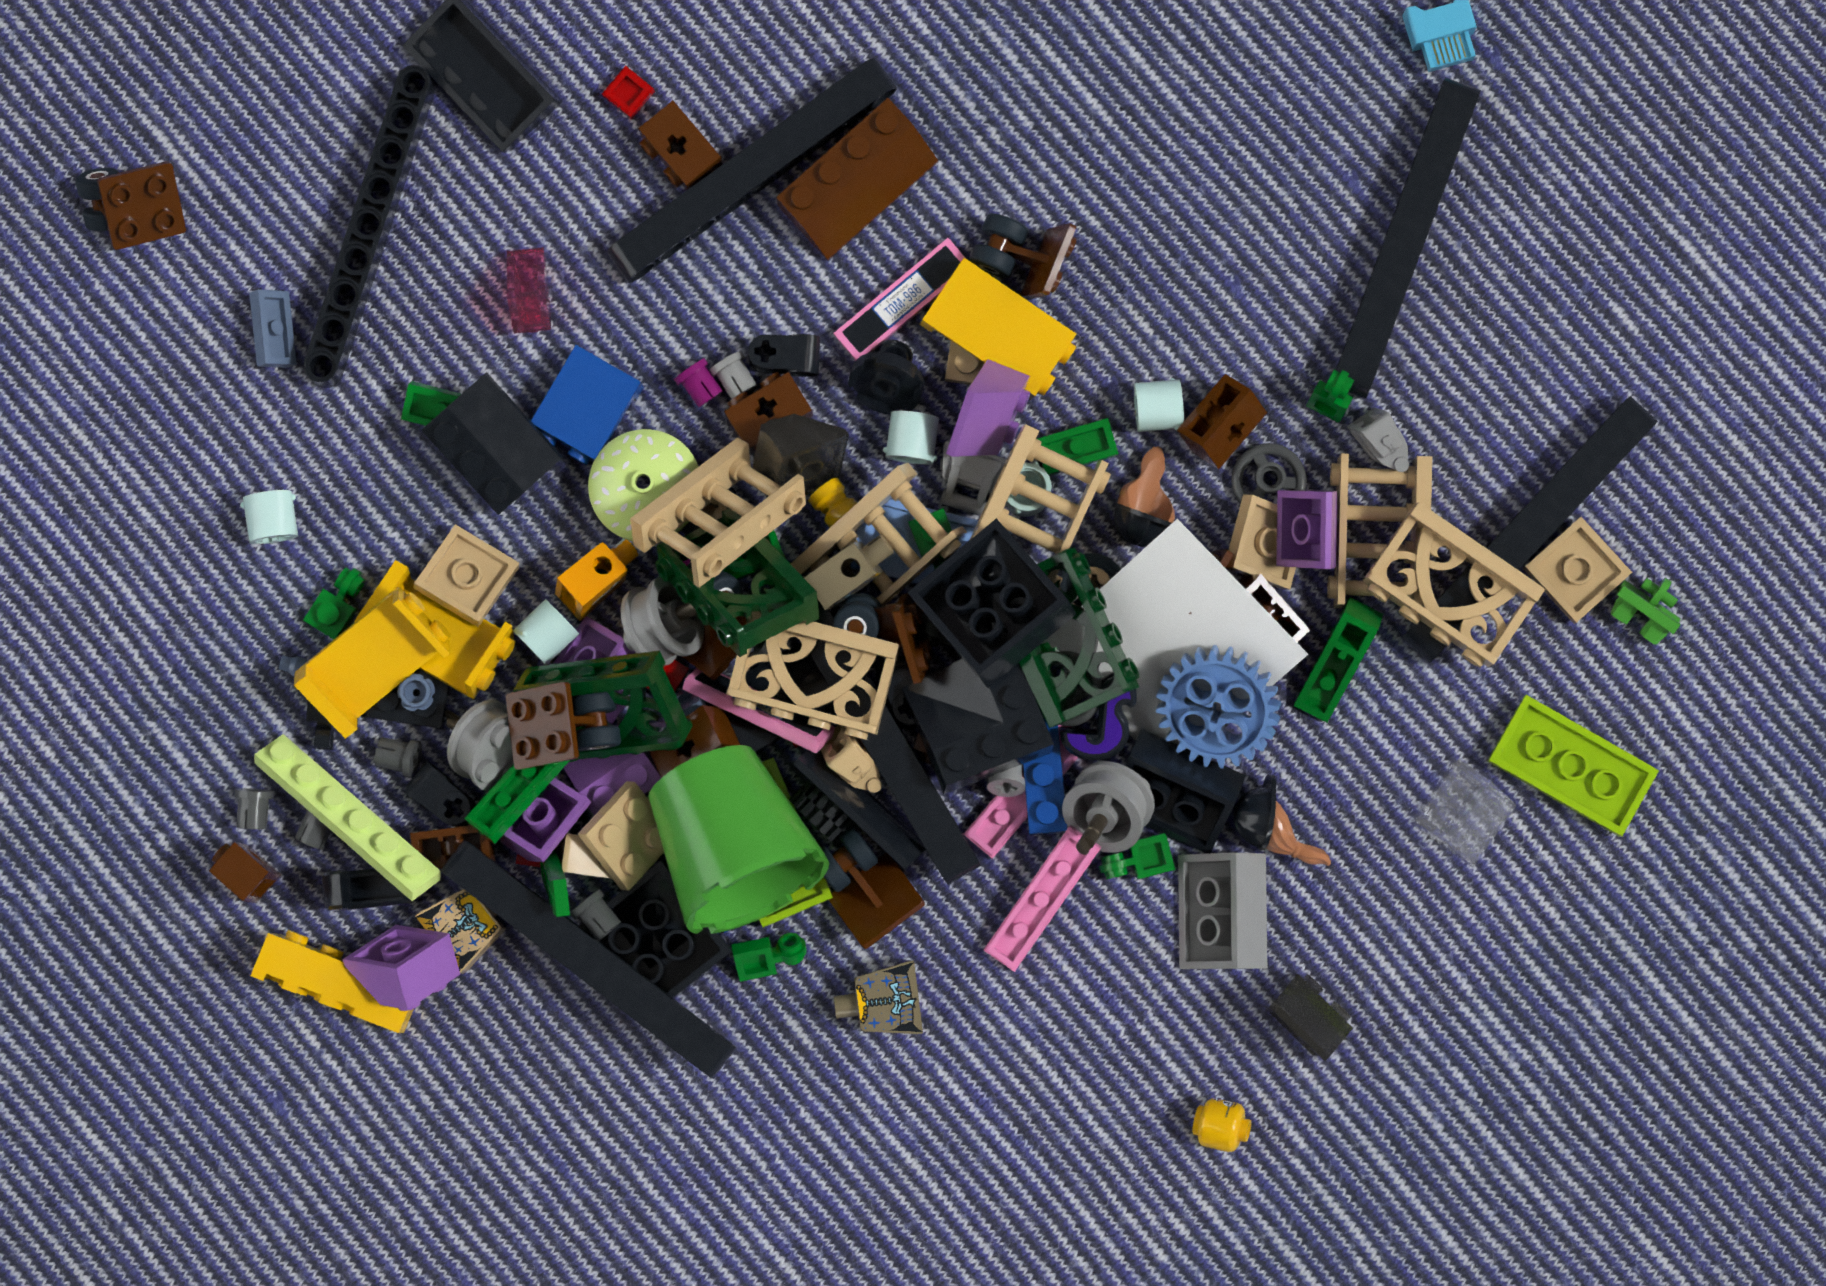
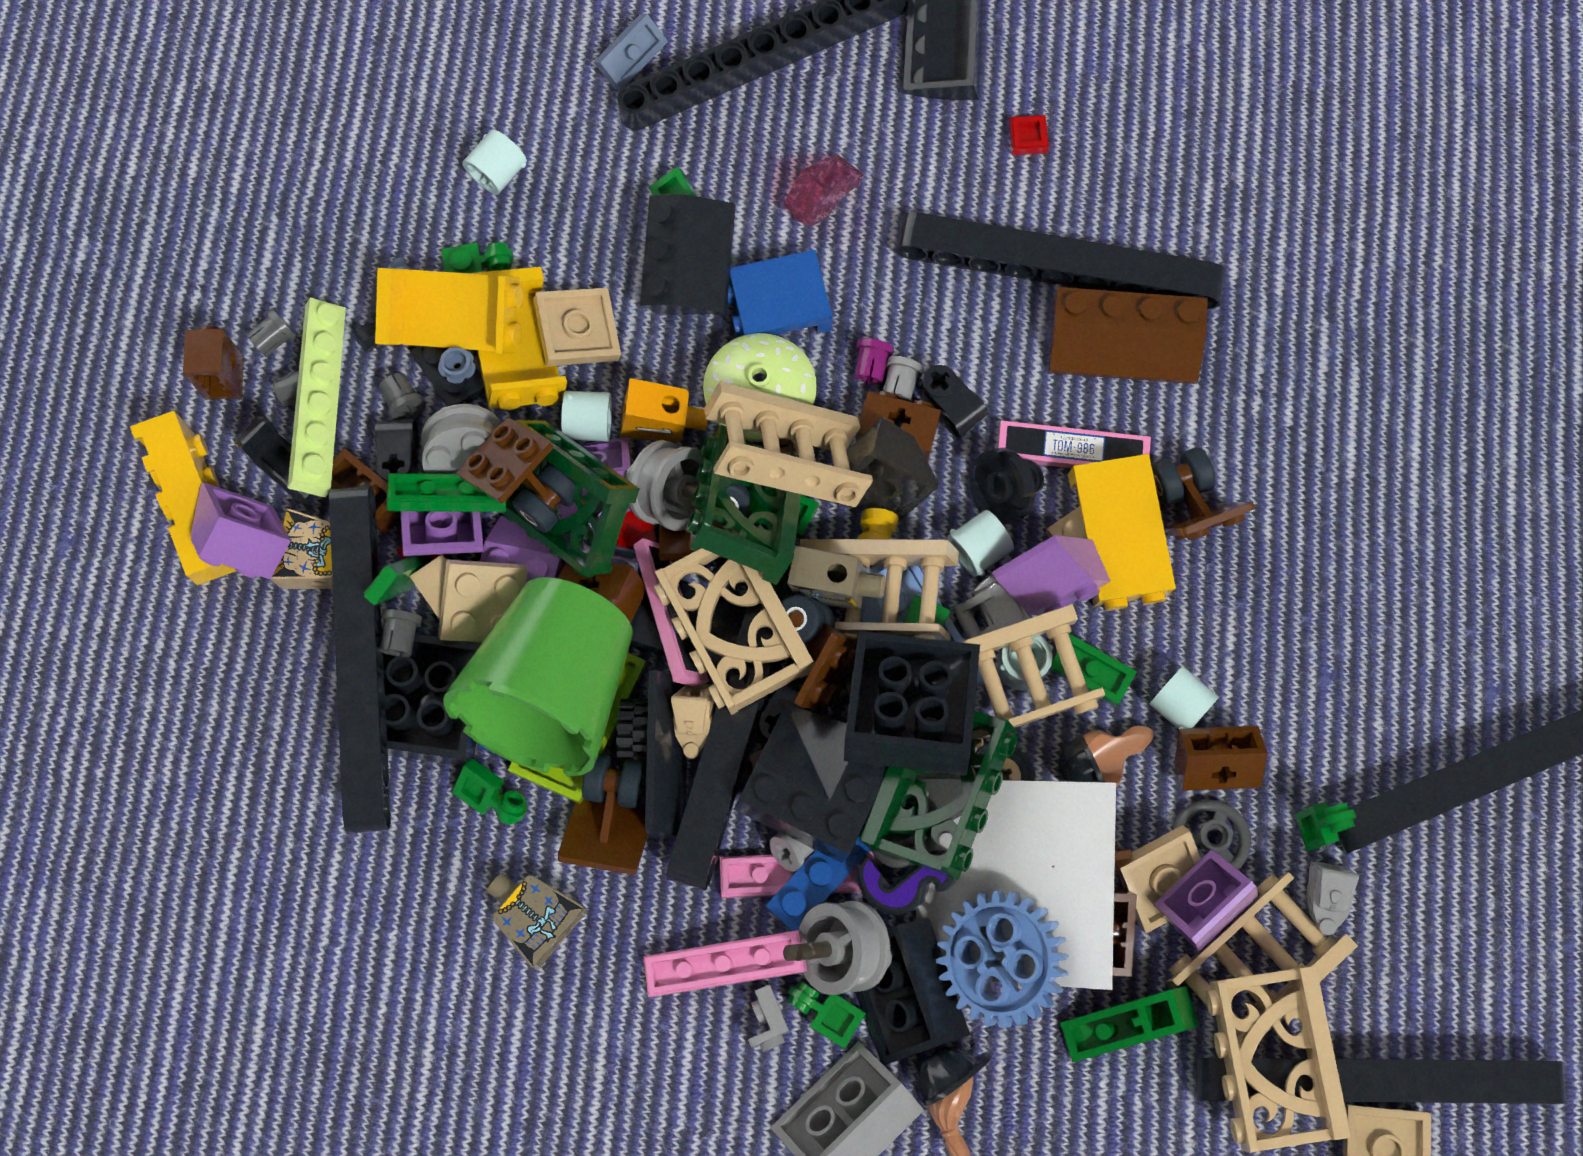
camera: 45 degrees right, 10 degrees down
reddish brown brick [638,100,723,191] -> none
none -> light grey bracket [748,984,790,1052]

